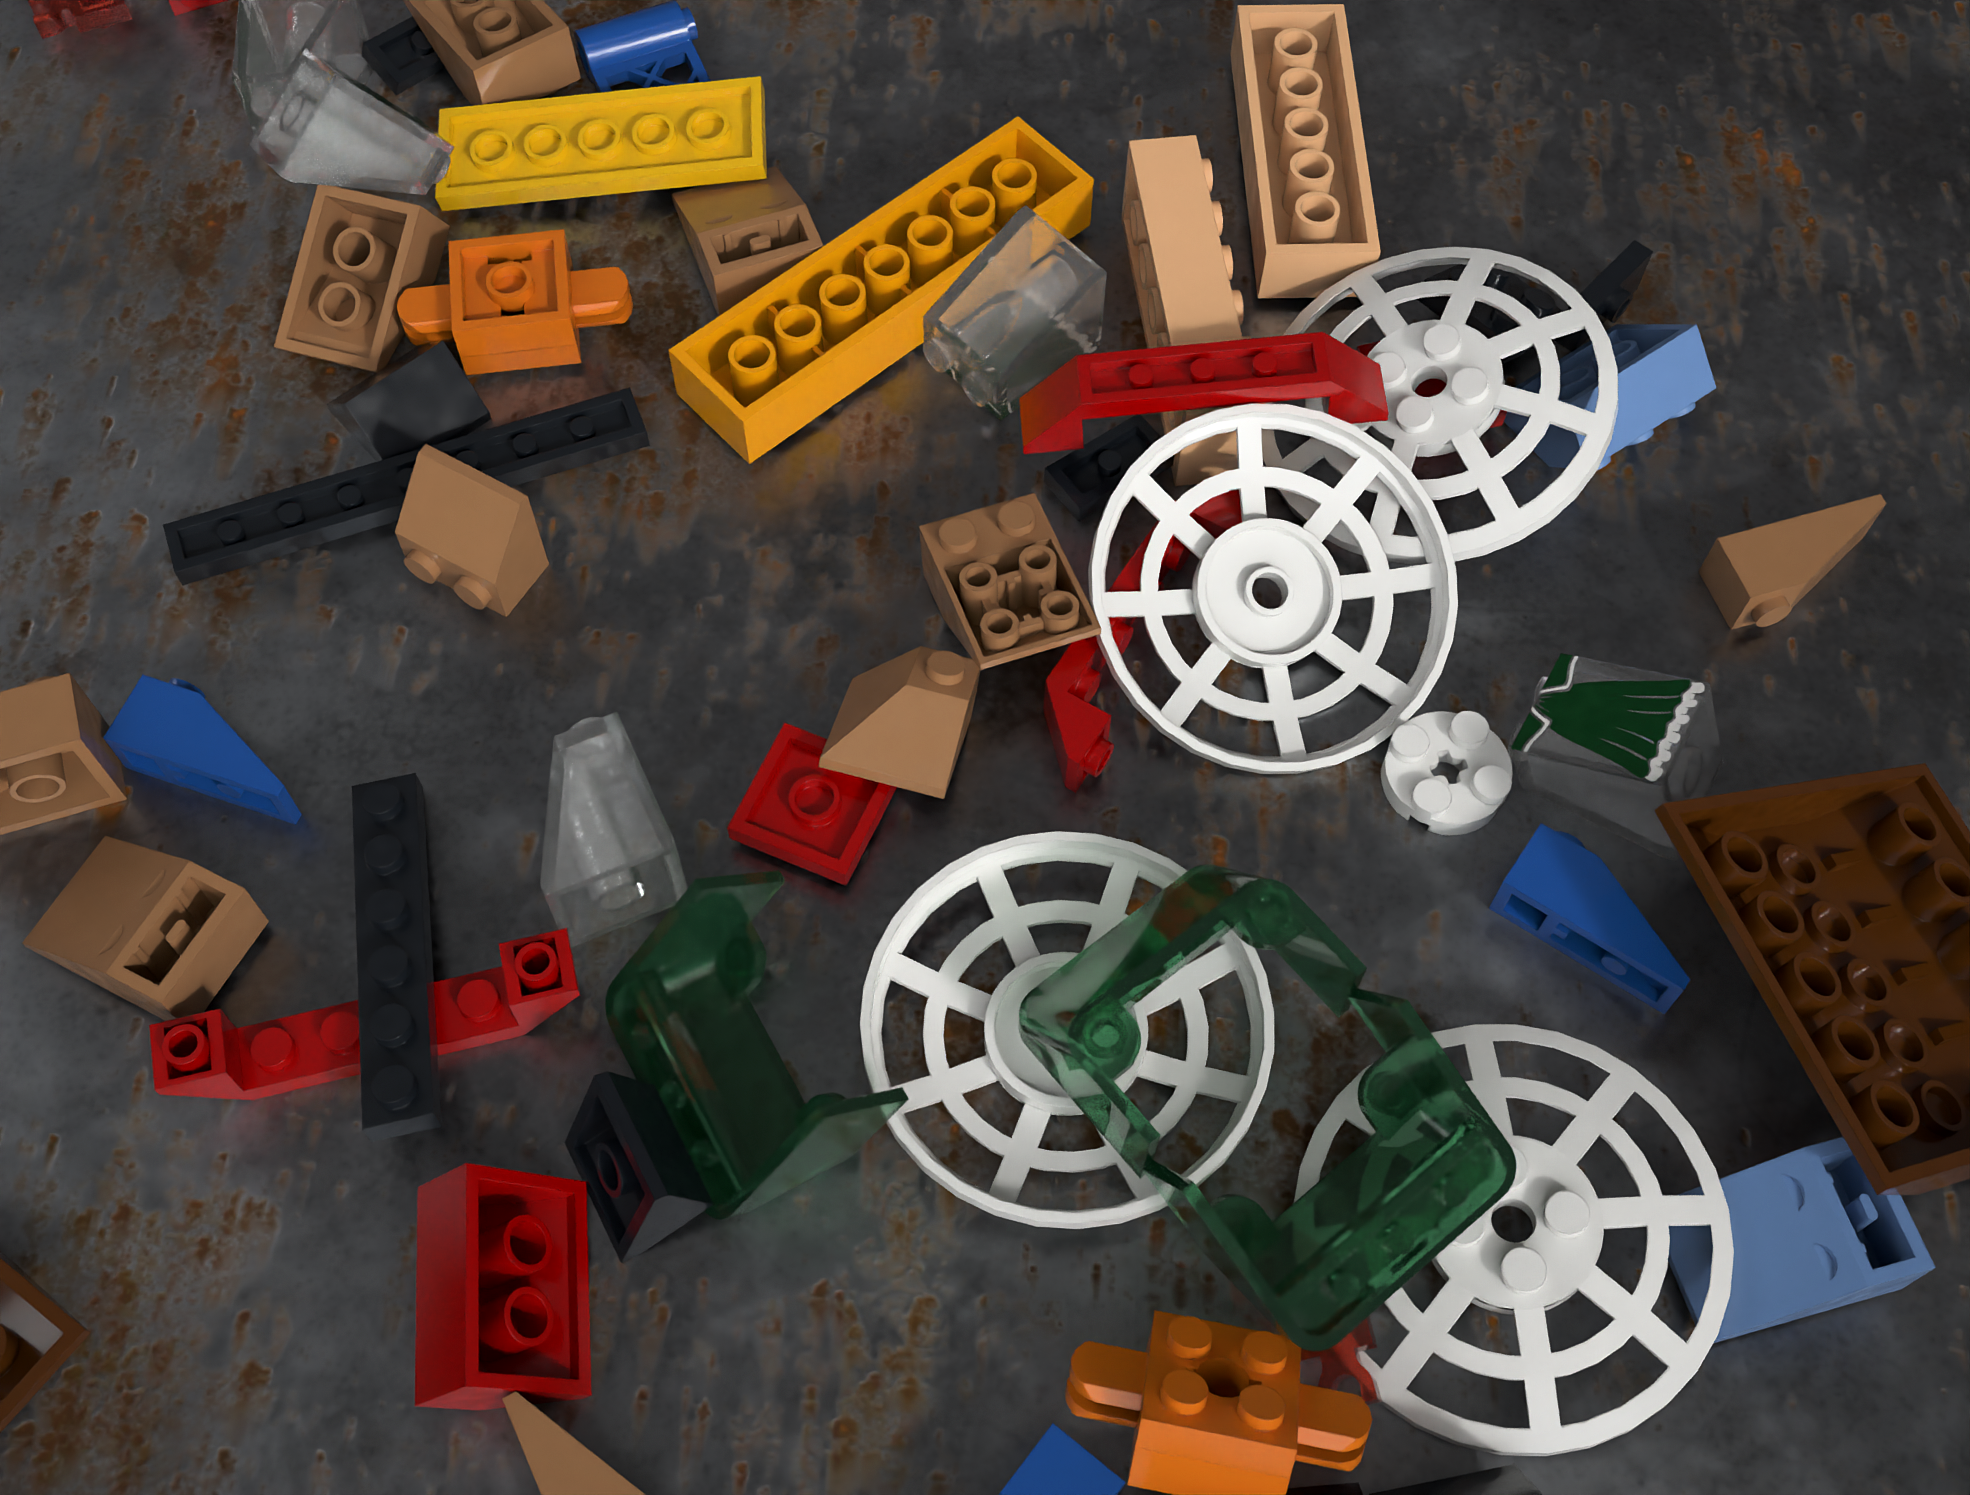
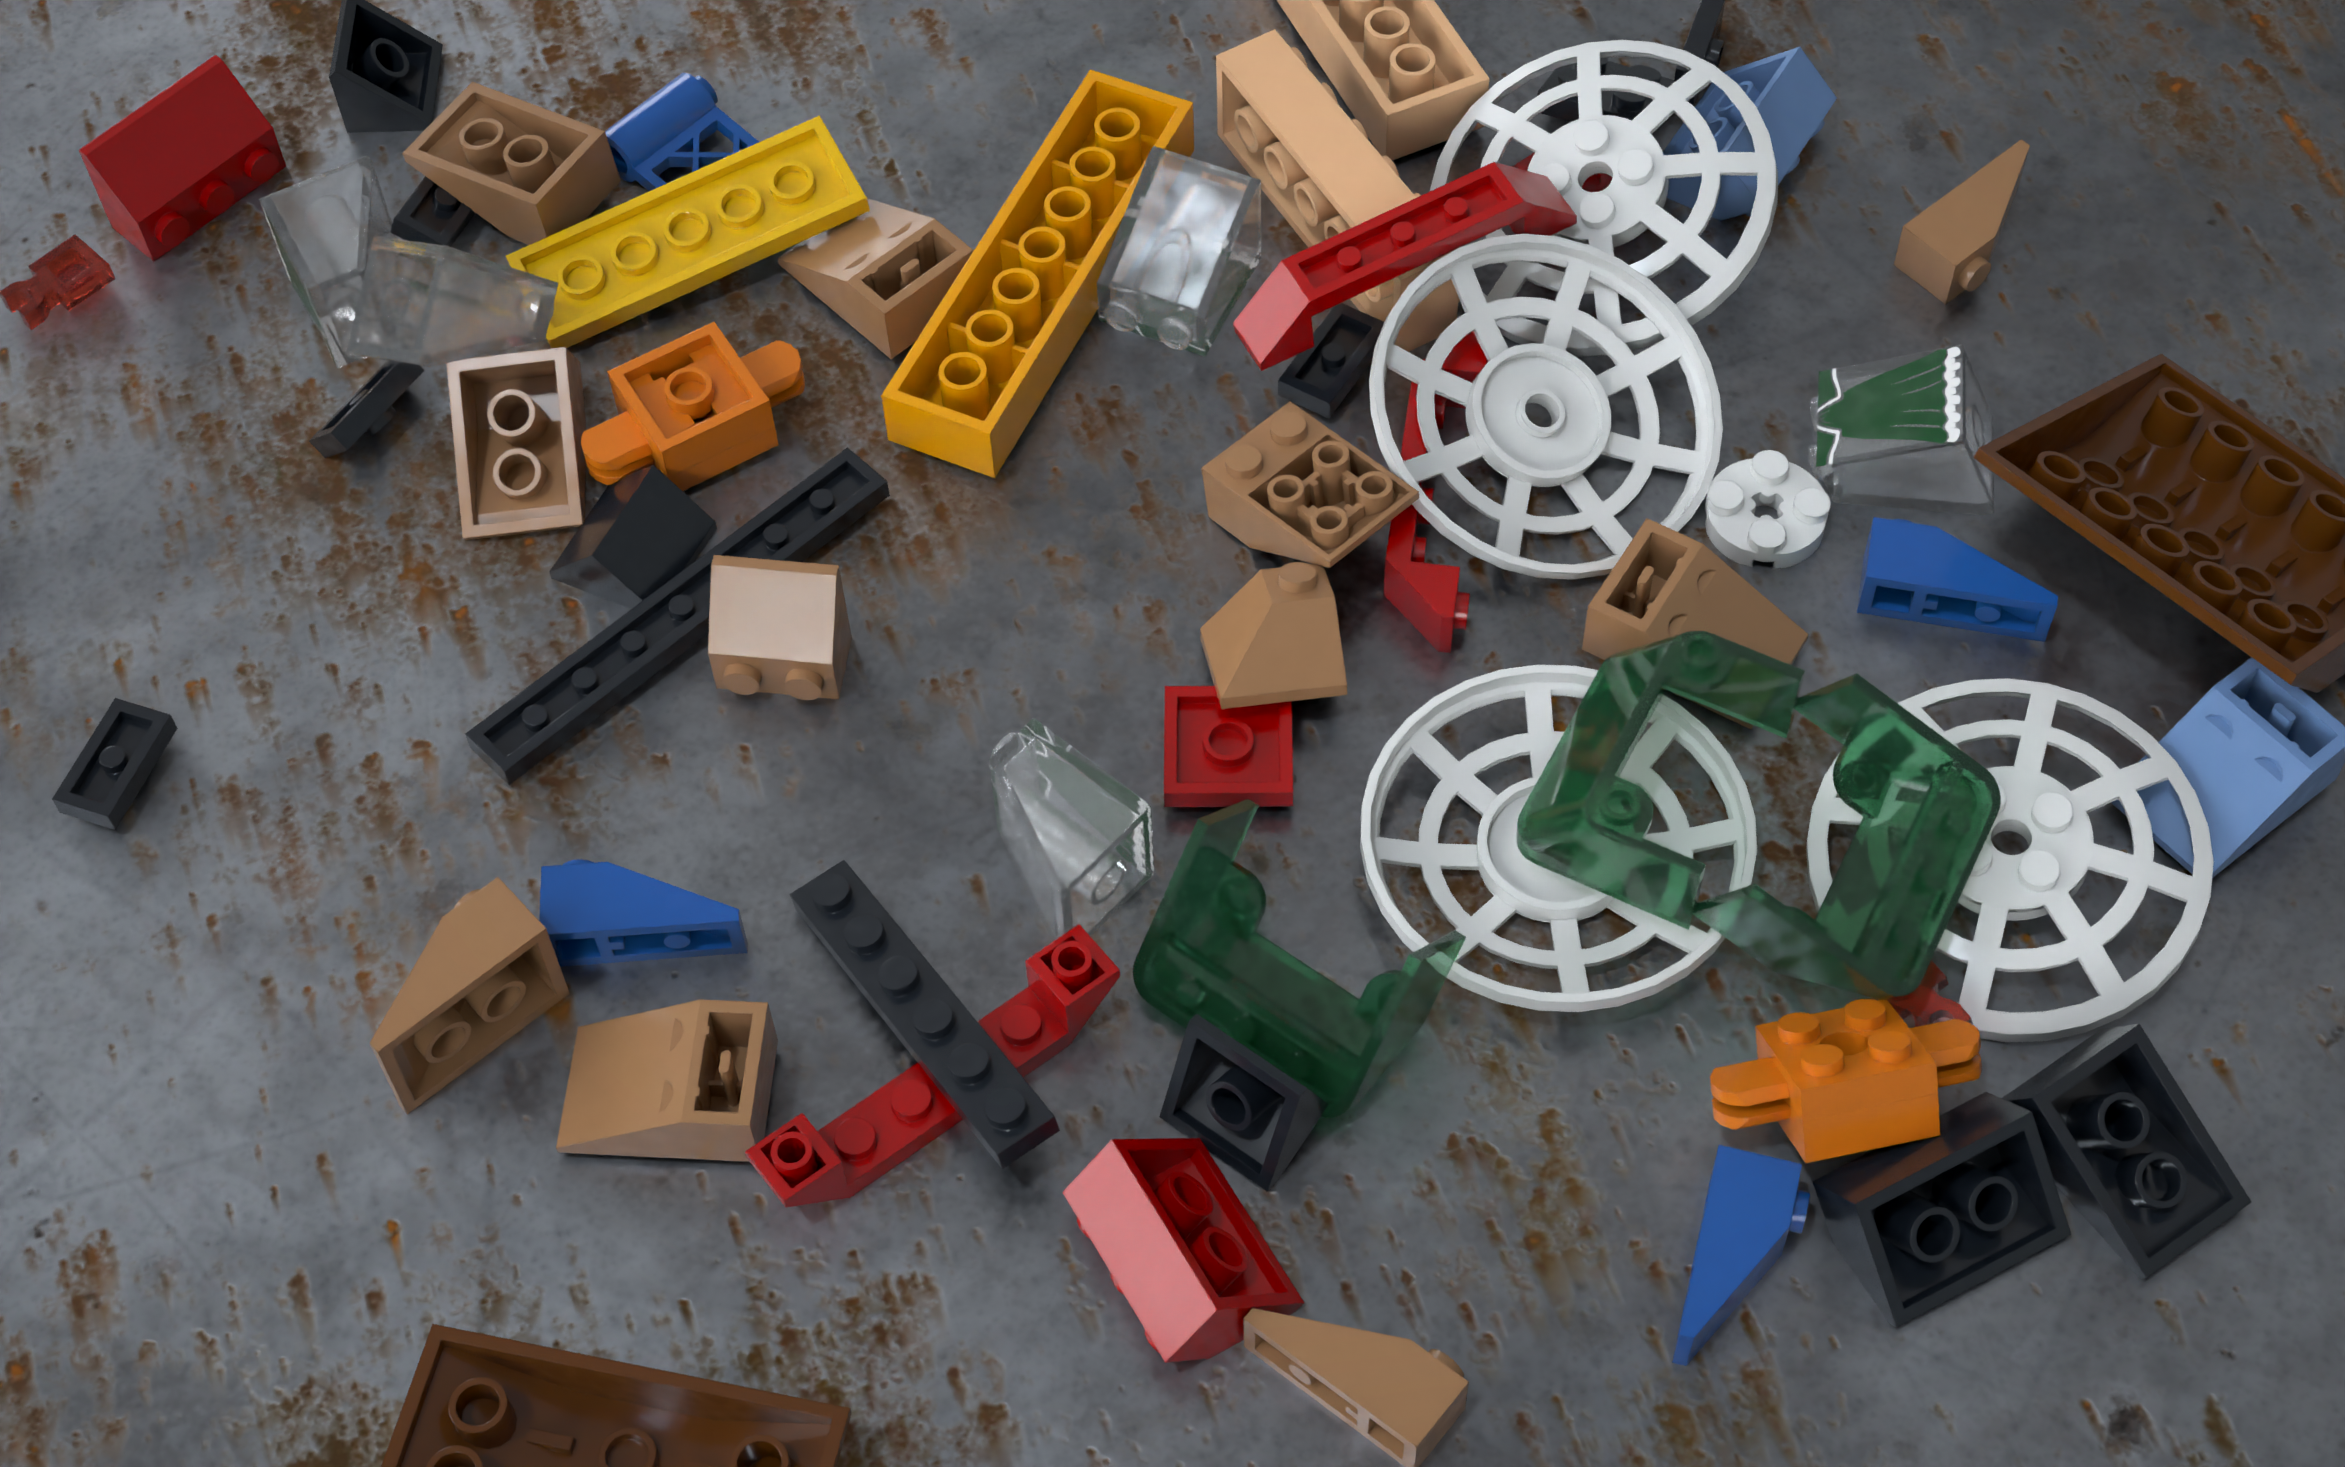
camera: 20 degrees left, 5 degrees down
none -> black plate [309,353,425,458]
none -> medium nougat slope [1582,518,1809,730]

